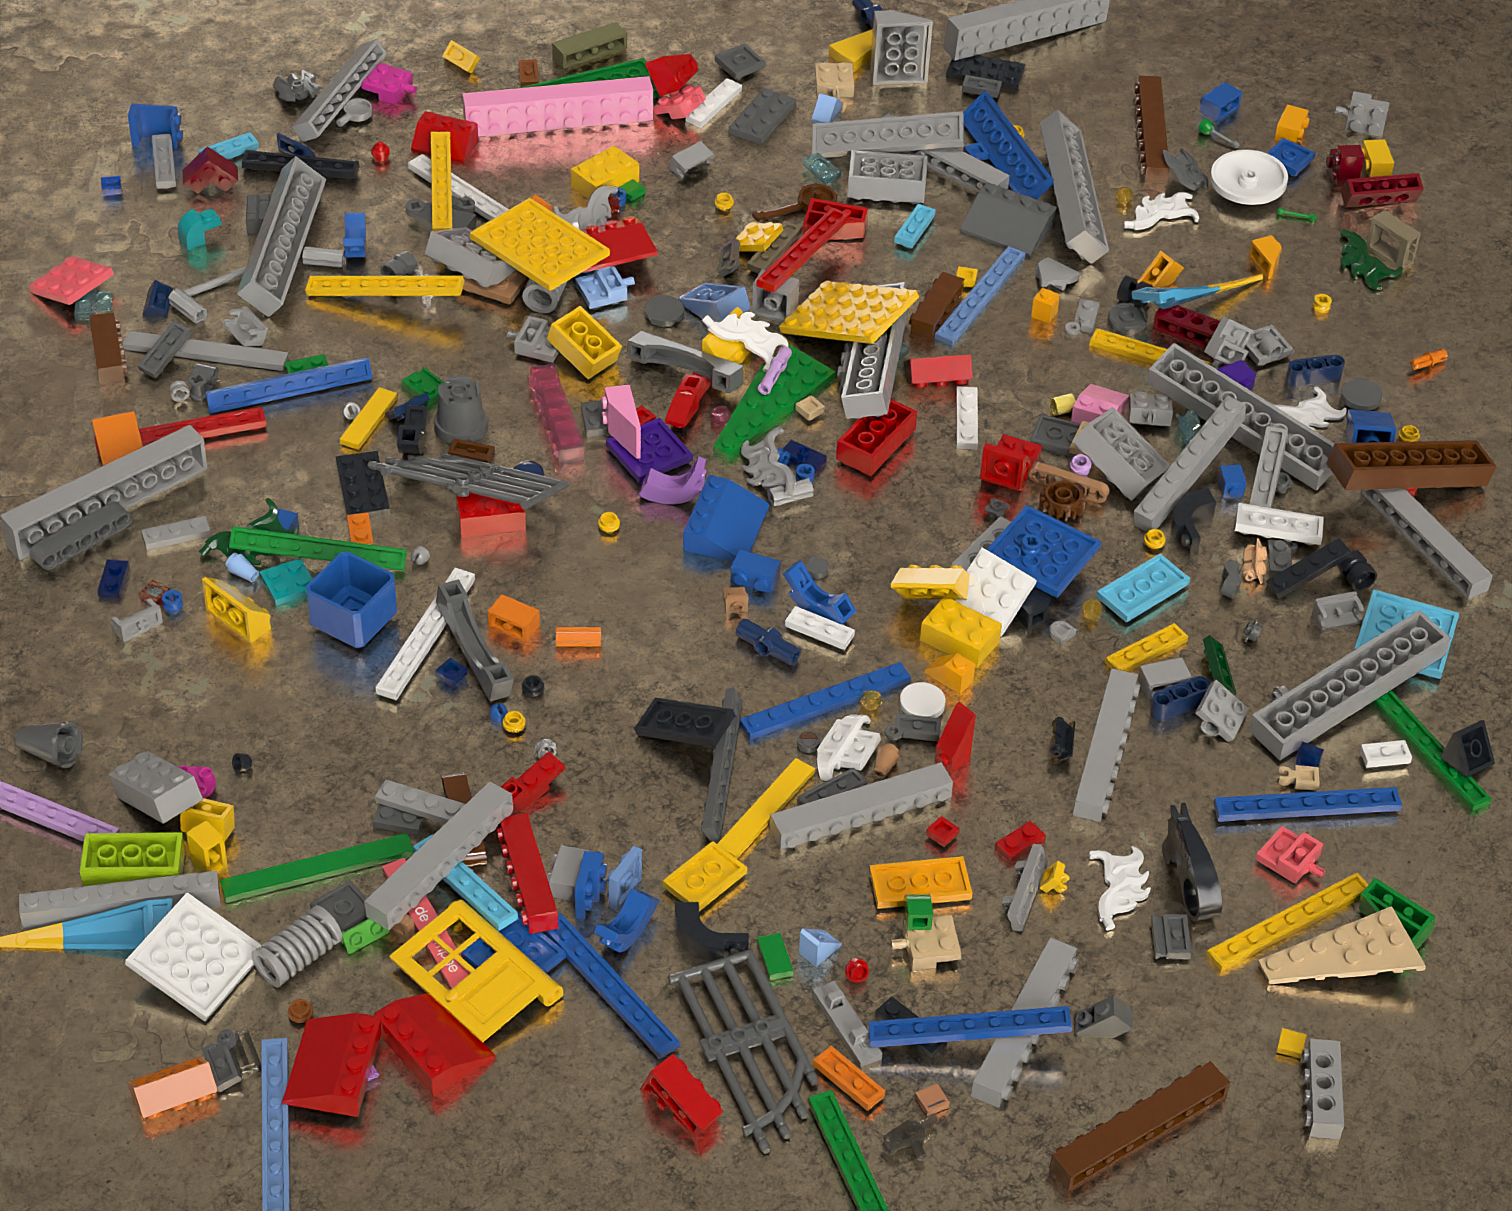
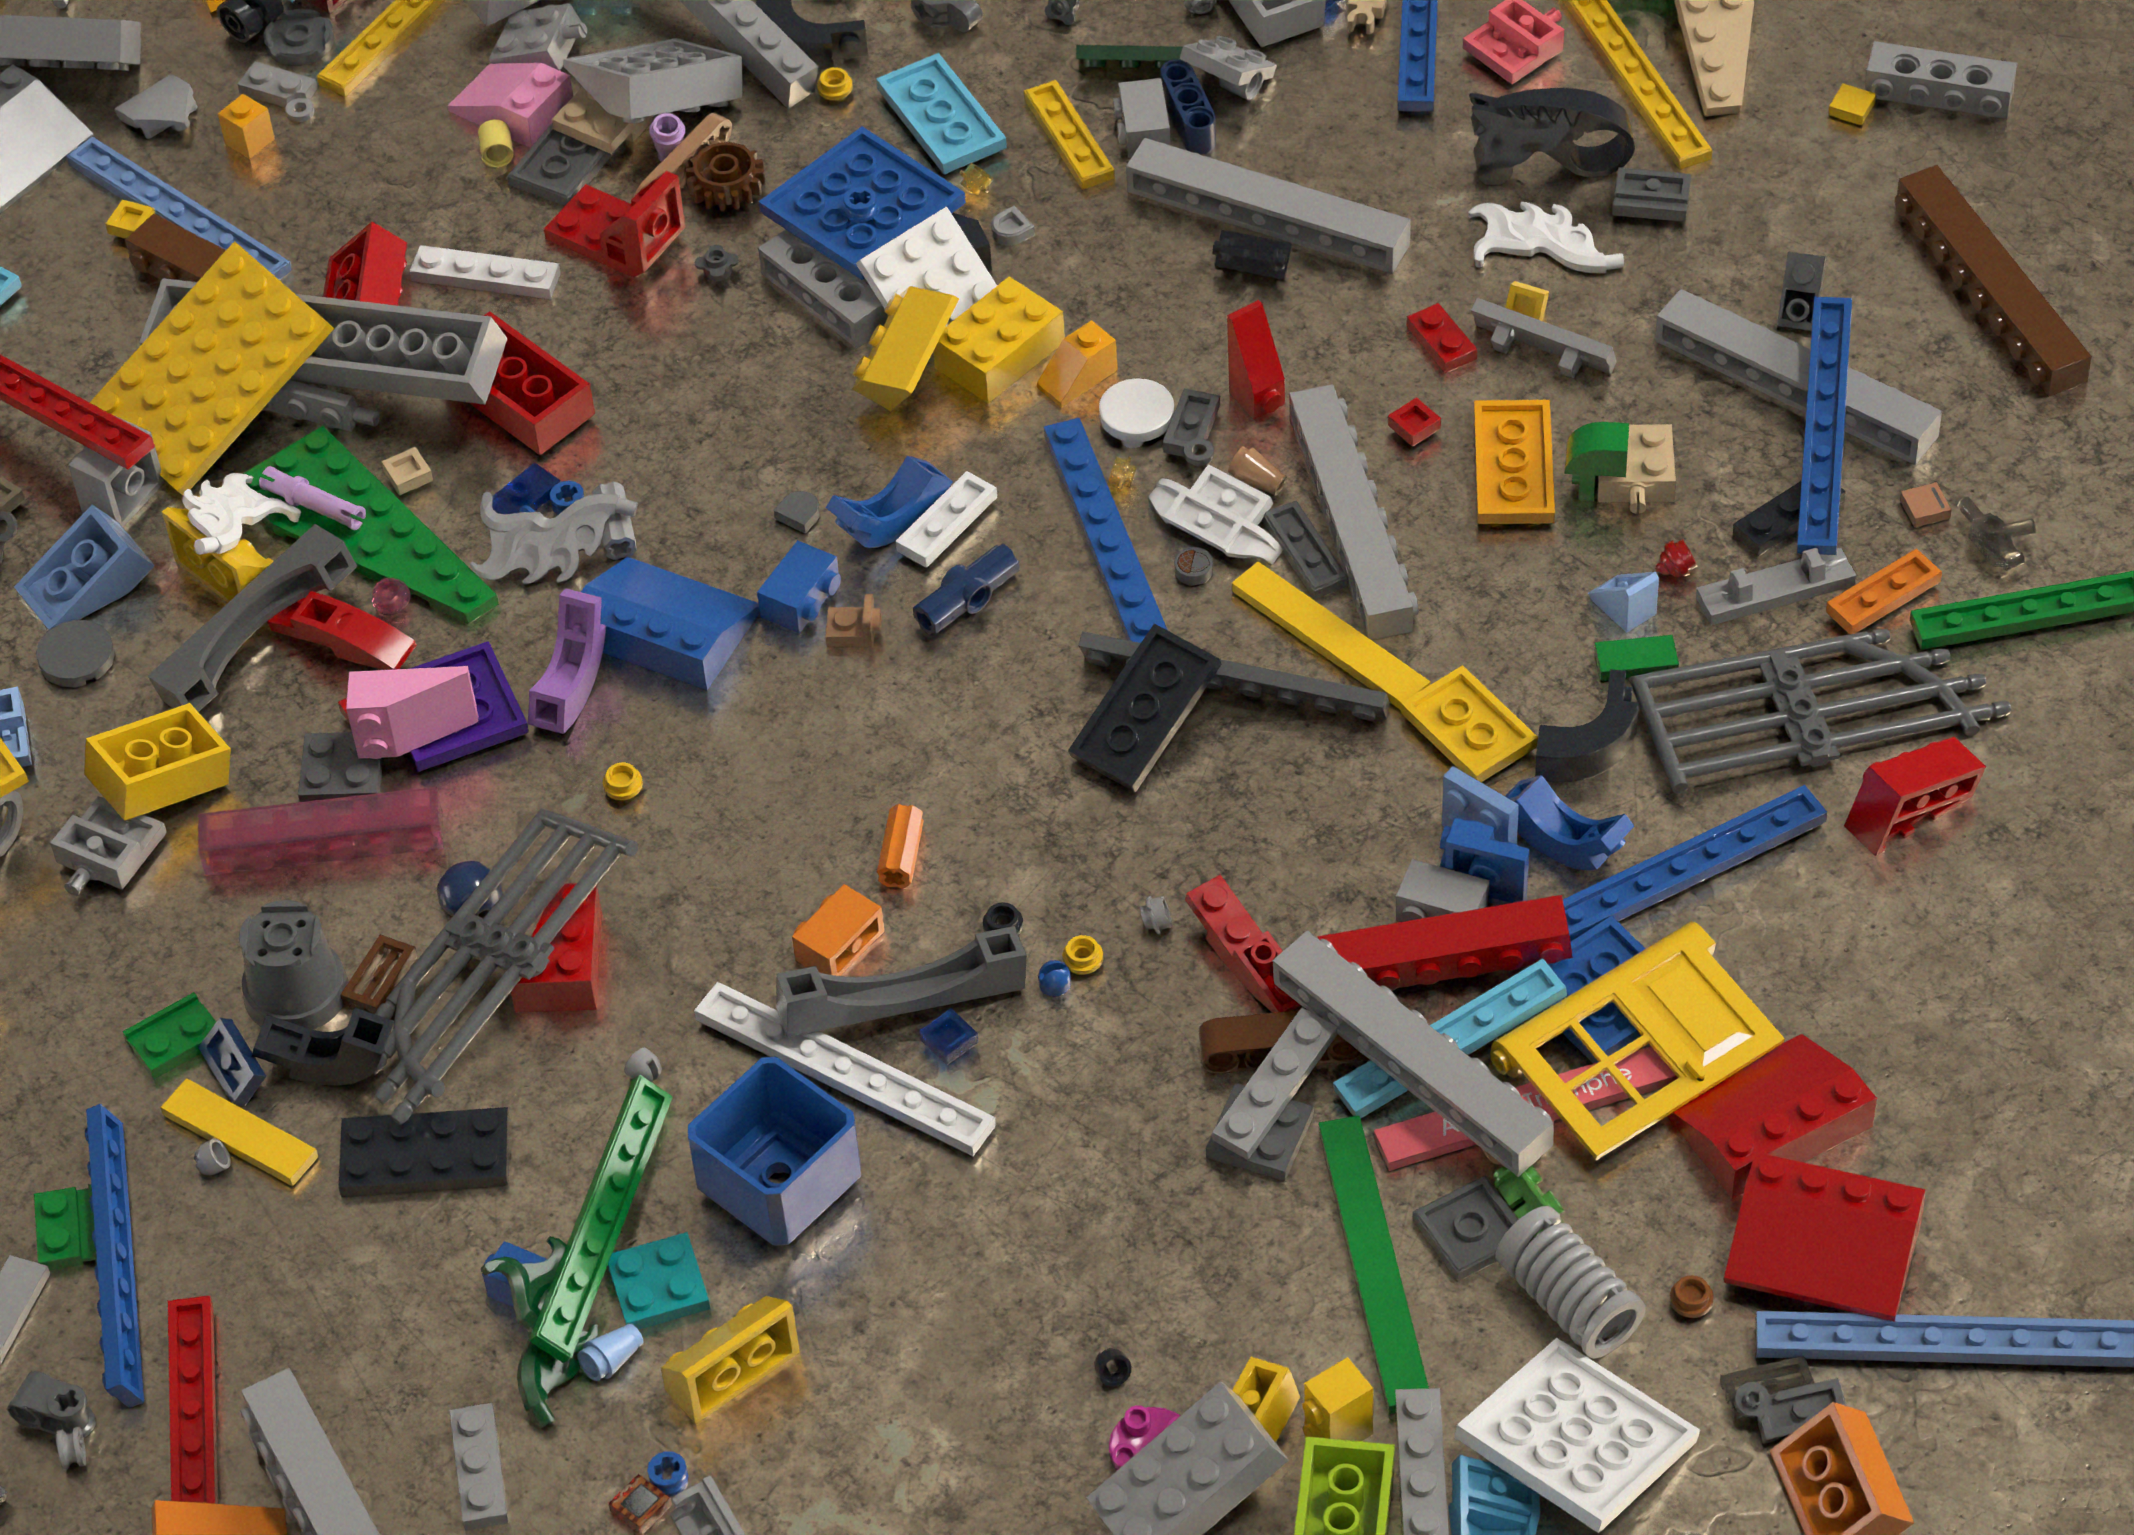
camera: 75 degrees left, 5 degrees up
orange hinge [347,513,374,545] -> none

